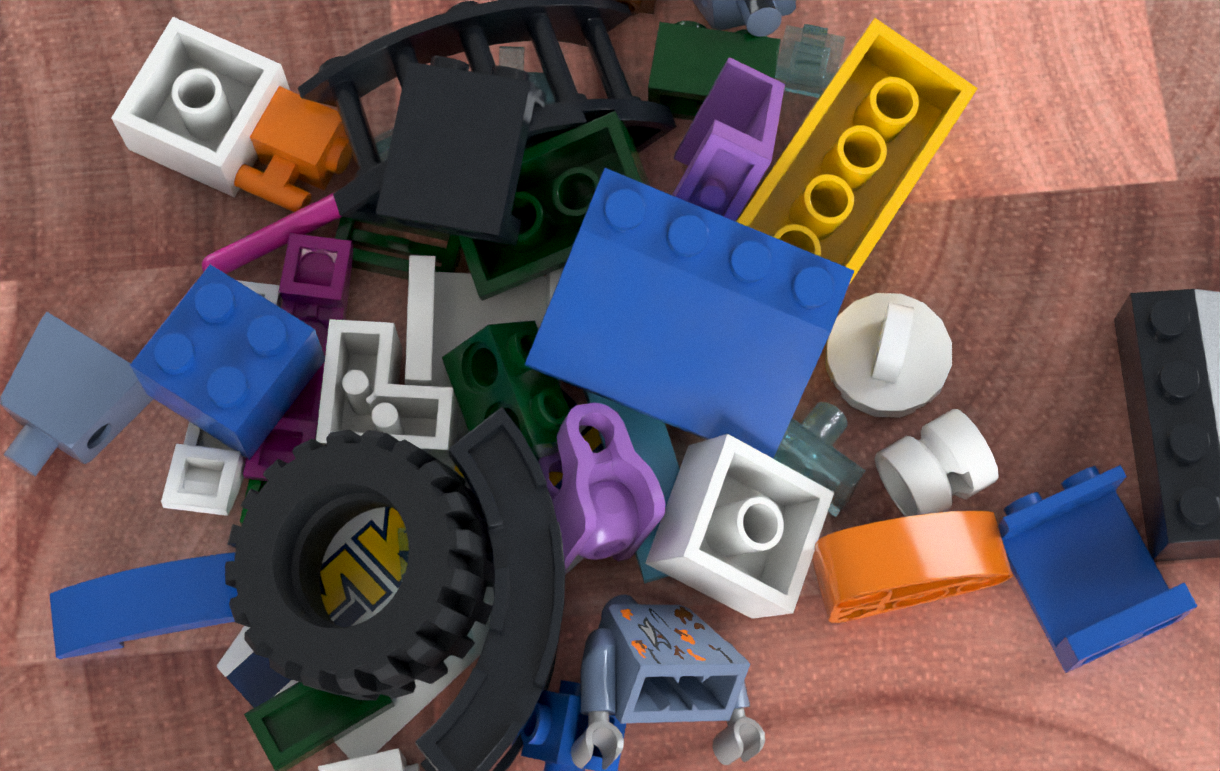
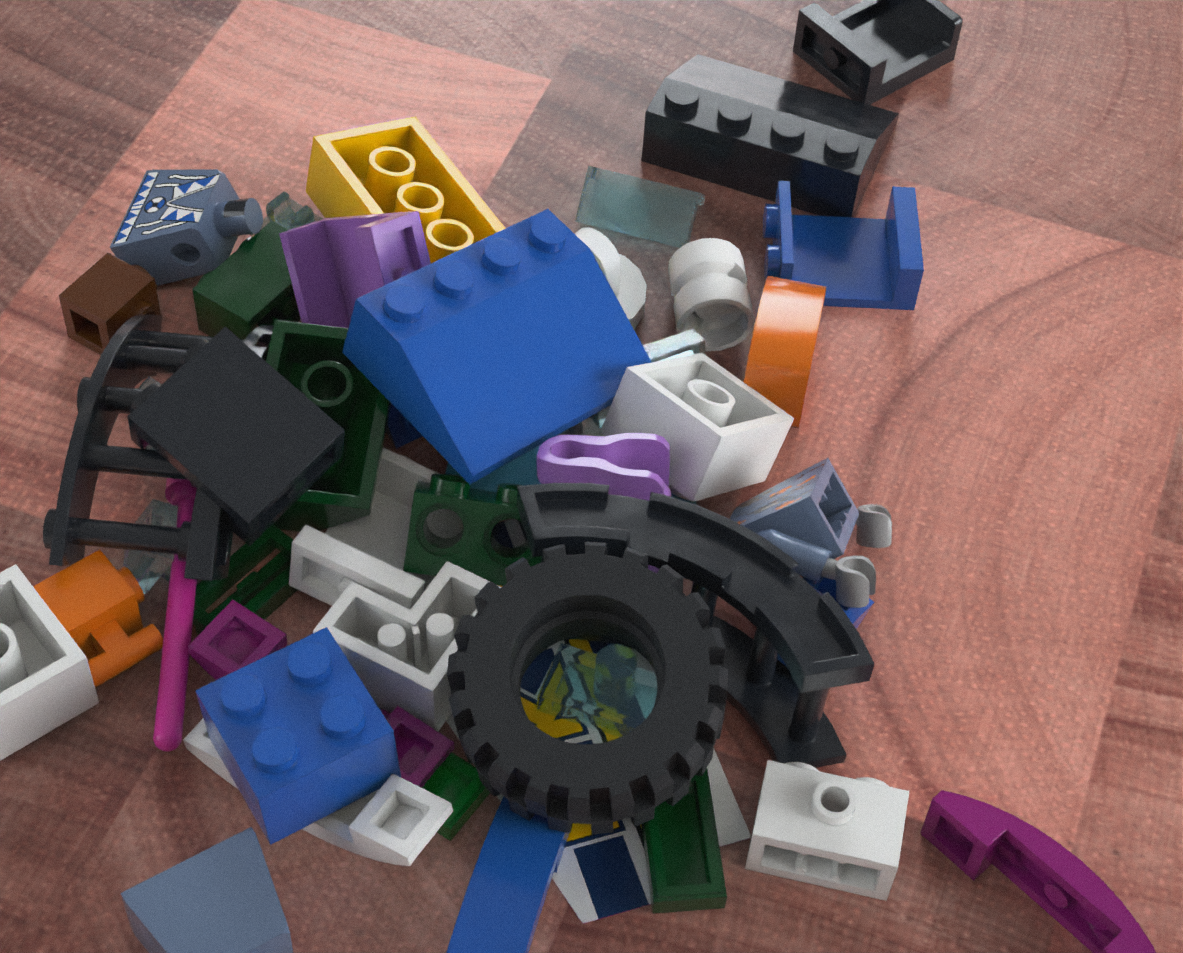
camera: 70 degrees left, 20 degrees down
none -> clear light blue panel [575,165,706,248]

